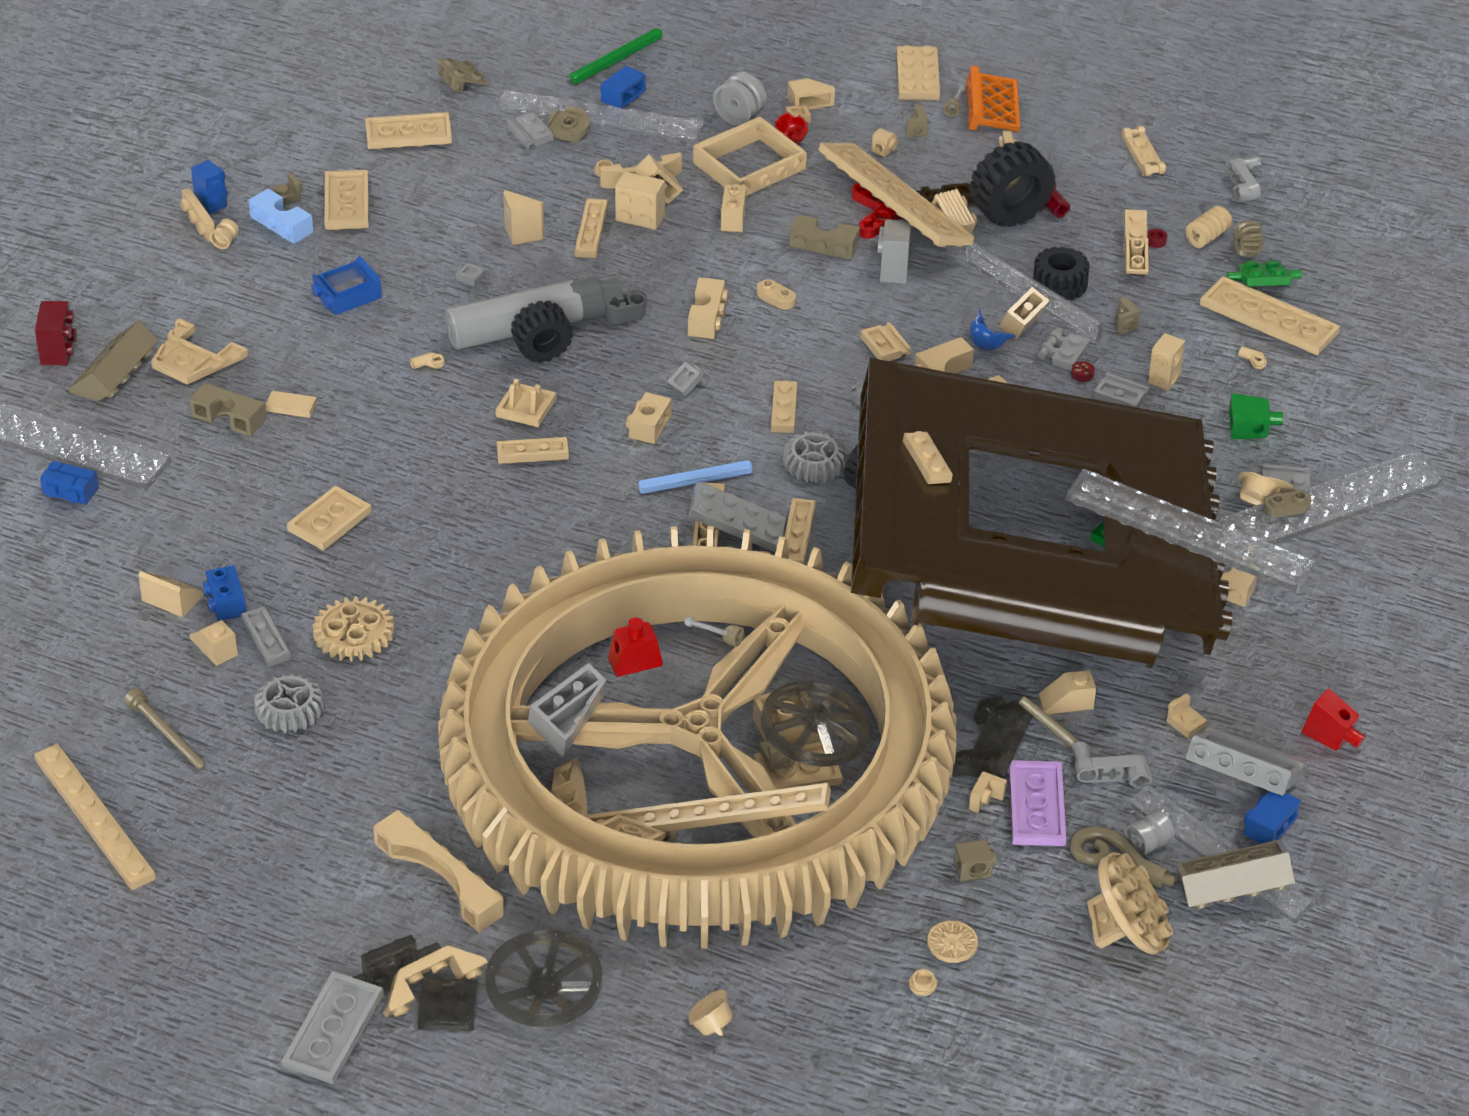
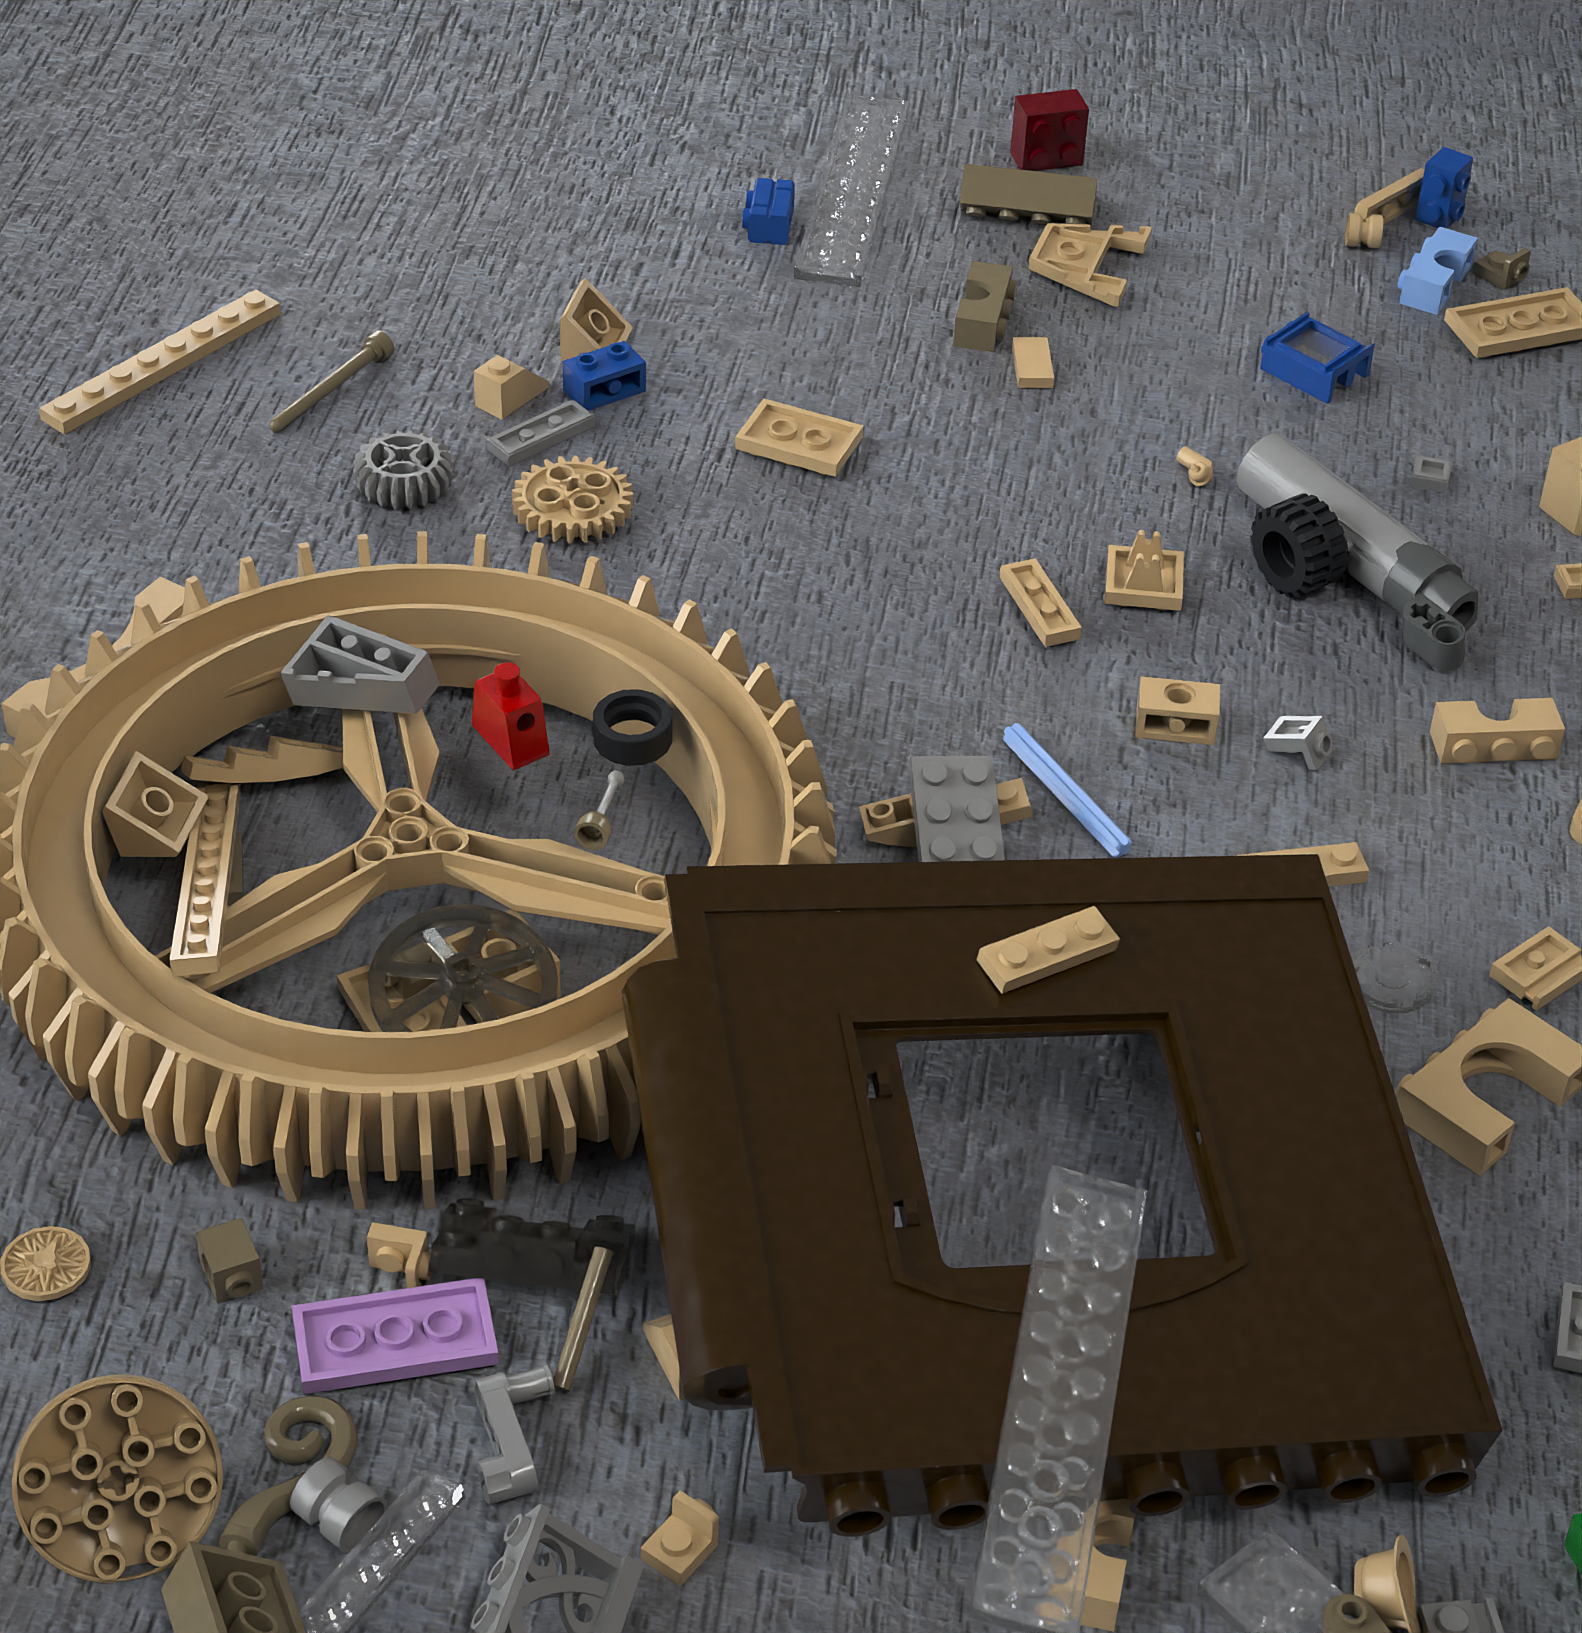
camera: 75 degrees right, 0 degrees up
none -> black tyre [593,689,672,766]

